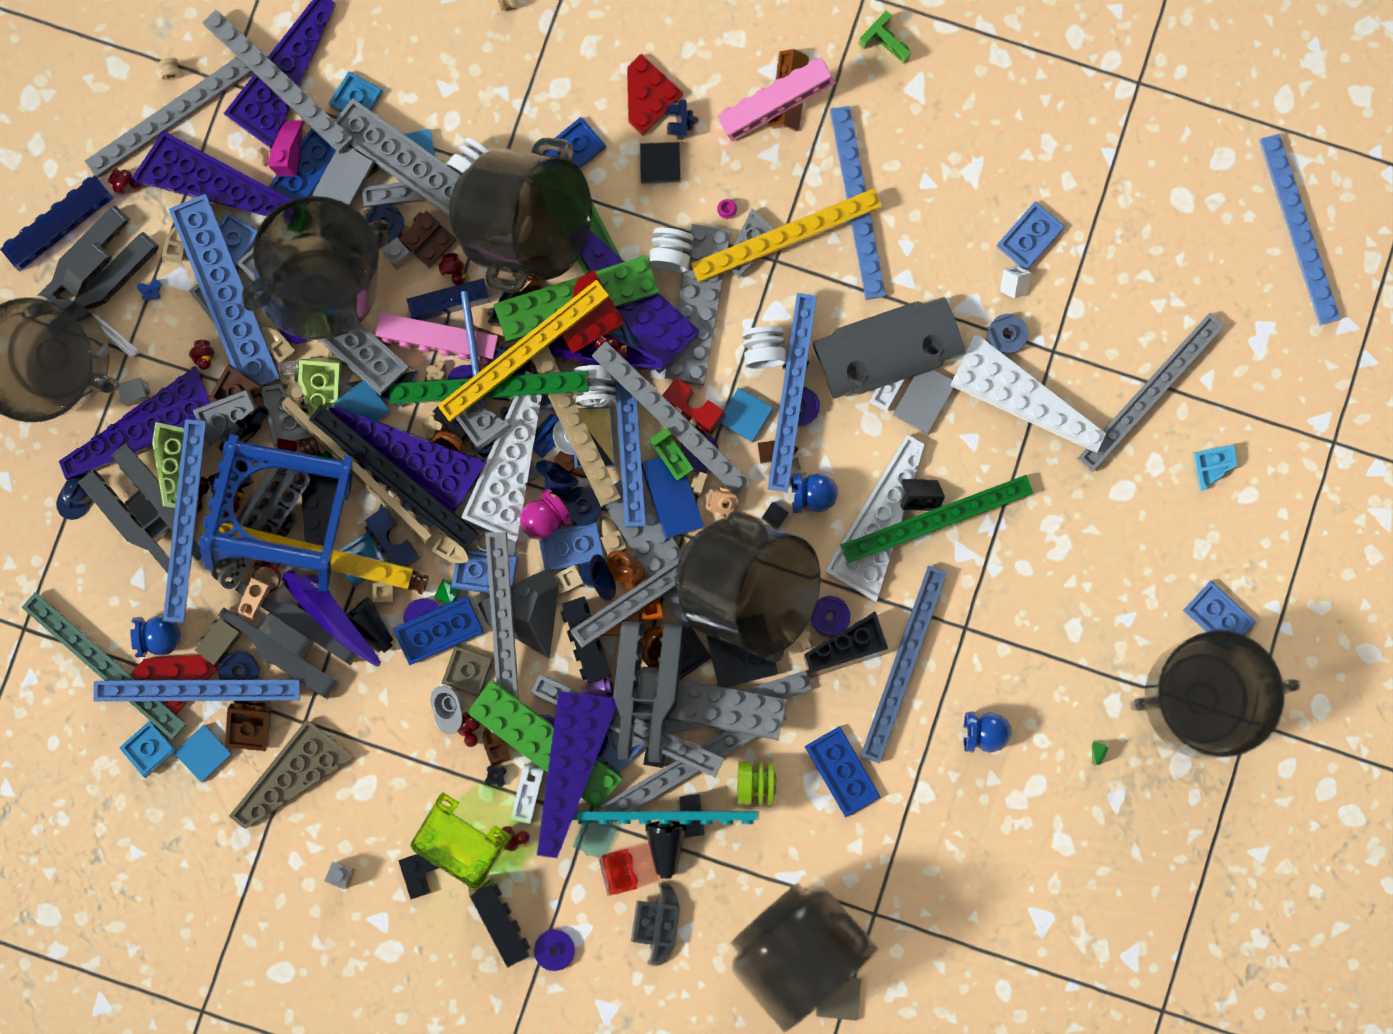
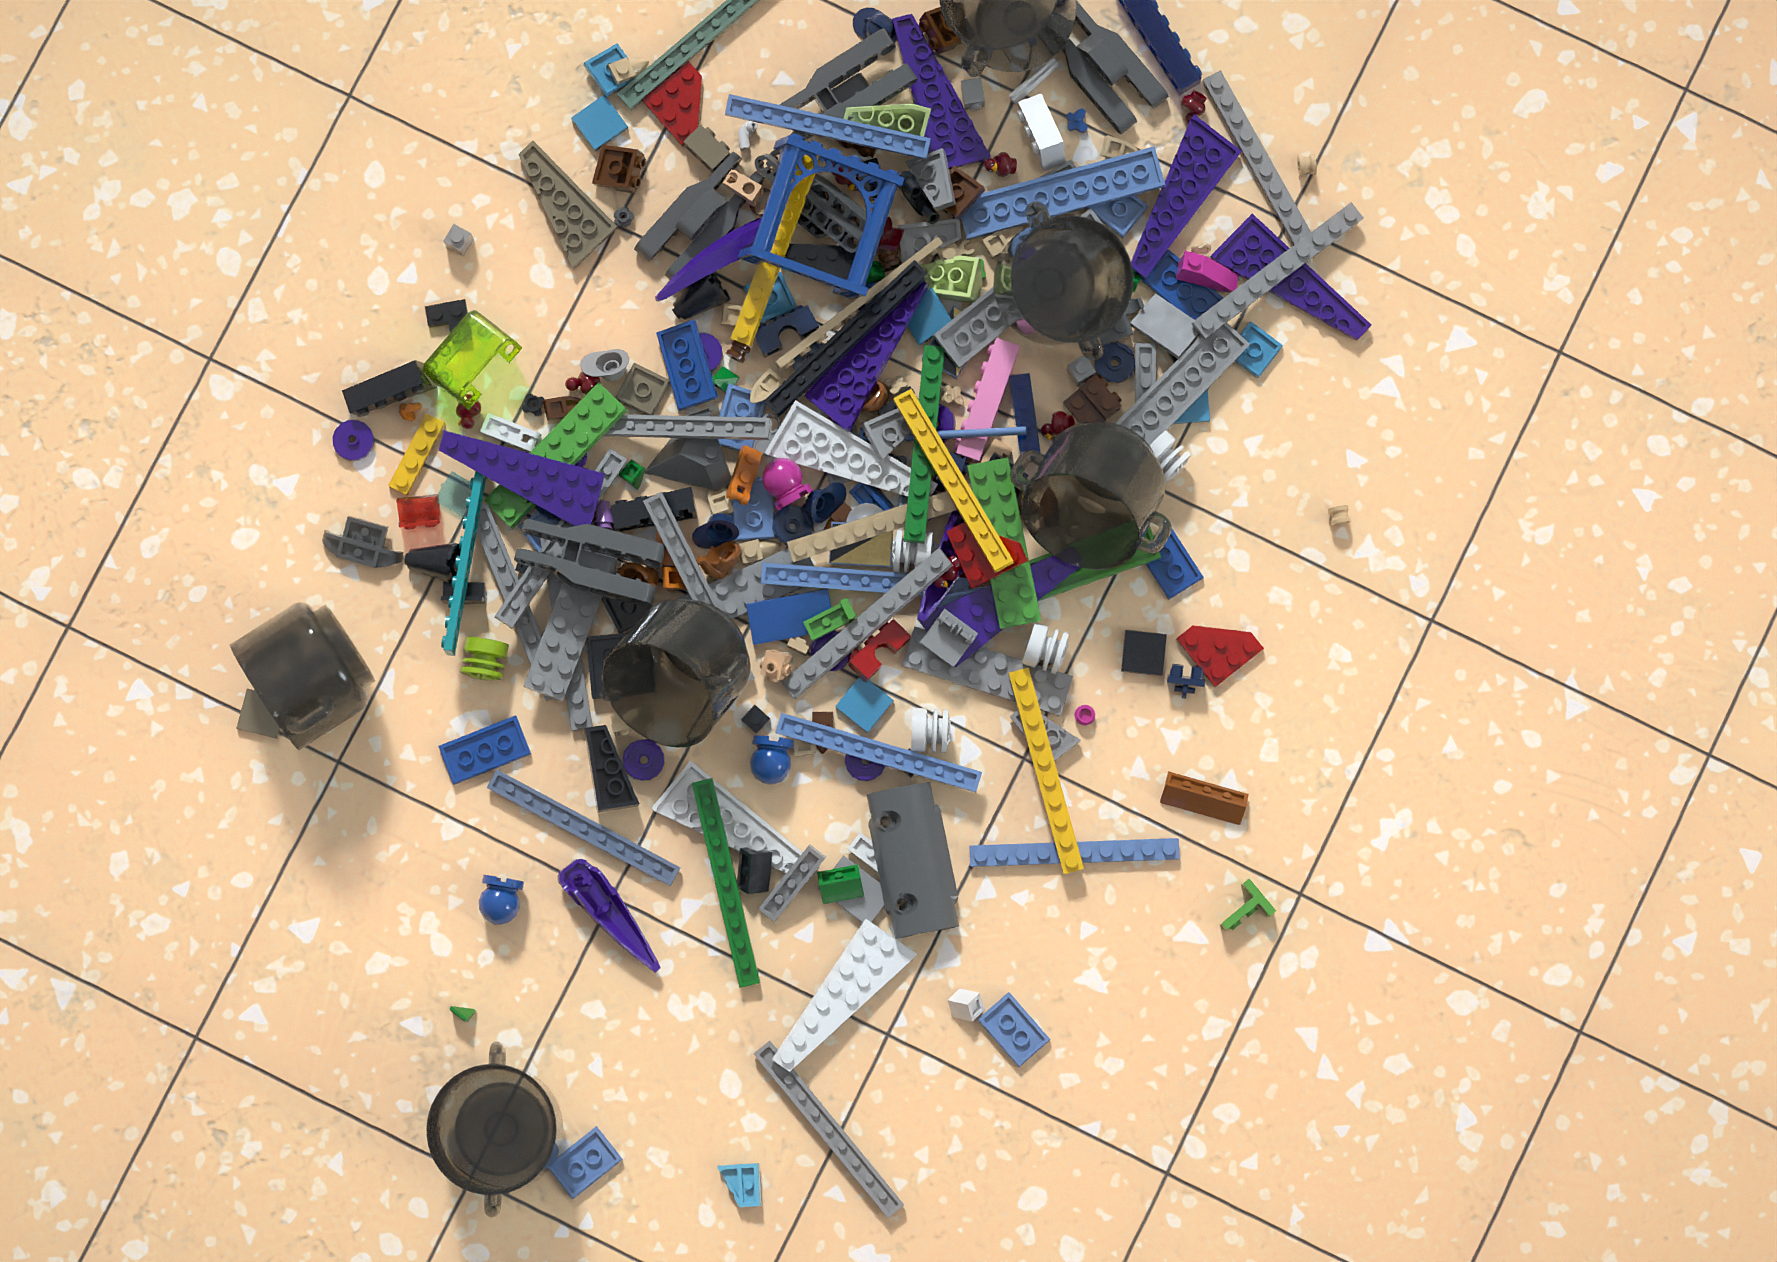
camera: 100 degrees right, 0 degrees up
medium blue plate [93,680,301,702] -> none
blue tile [130,615,181,658] -> none
dark blue plate [218,651,260,680] -> none
clear plate [278,360,299,377] -> none
bright pink brick [718,57,836,142] -> none
sand blue plate [988,314,1028,354] -> none
none -> yellow plate [388,413,445,496]
none -> orange plate [399,402,422,421]
none -> dark purple piece [557,859,661,973]
none -> tan plate [608,57,649,85]
none -> dark grey plate [614,207,634,227]
none -> green slope [619,459,646,490]
none -> orange plate [726,445,763,506]
none -> white arm [738,121,758,150]
none -> light grey plate [758,844,826,922]
none -> green panel [817,864,864,904]
none -> reddish brown plate [919,1,976,55]
none -> light grey hinge [920,609,978,667]
none -> white wedge [1017,94,1066,172]

